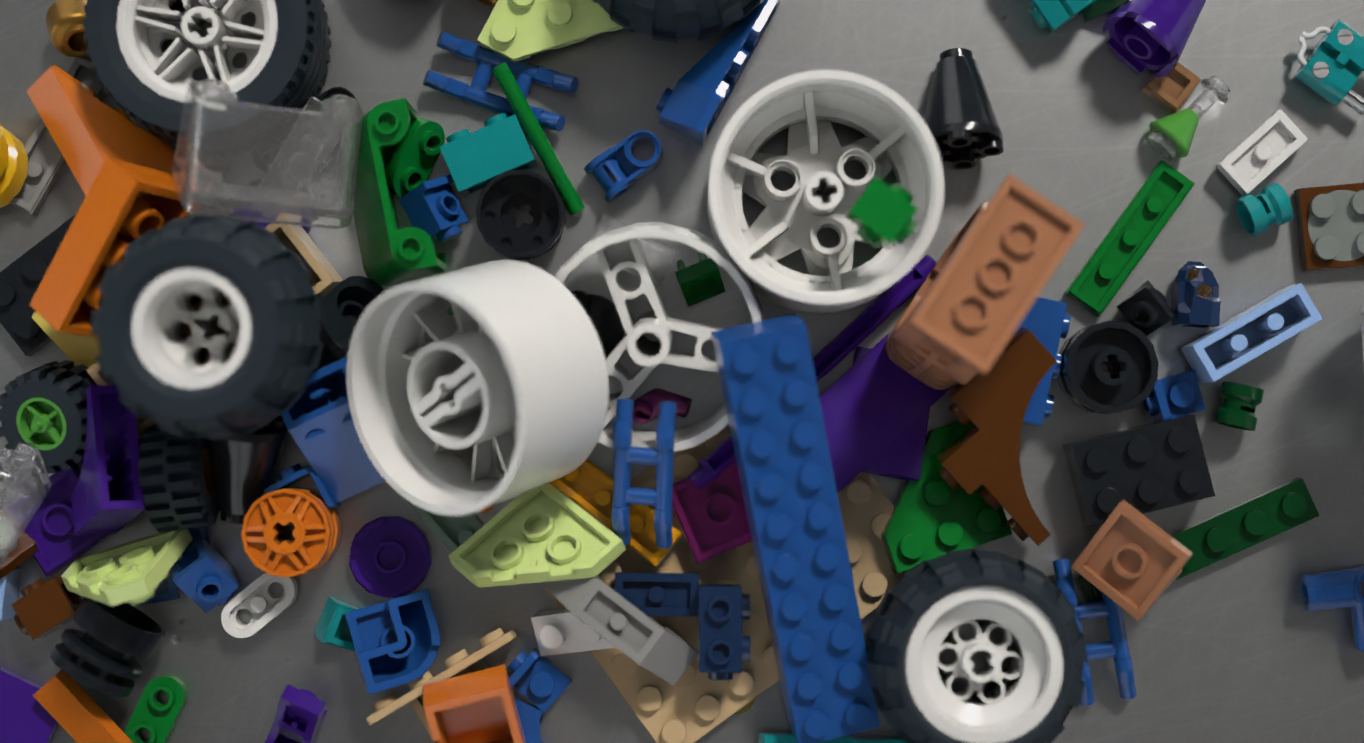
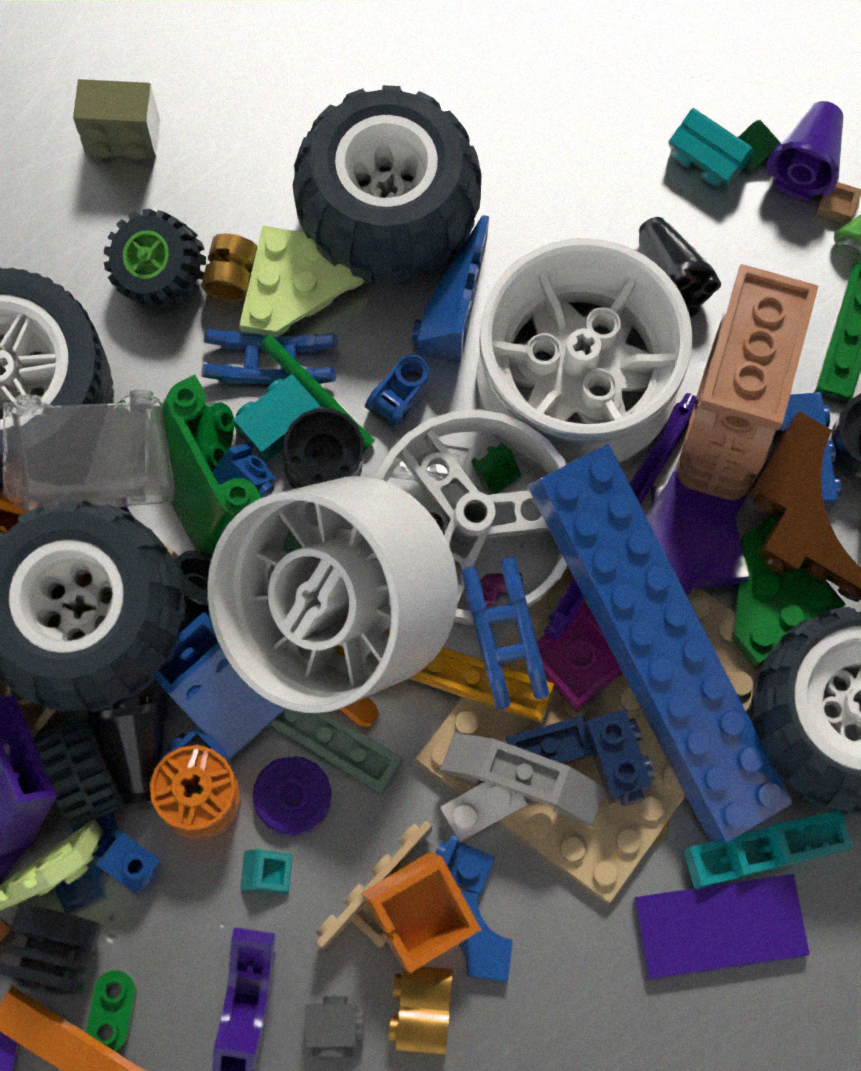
camera: 25 degrees left, 15 degrees down
white plate [221,572,298,638] -> none
blue brick [344,589,440,695] -> none
yellowish green plate [448,482,626,588] -> none
green brick [845,176,918,249] -> none

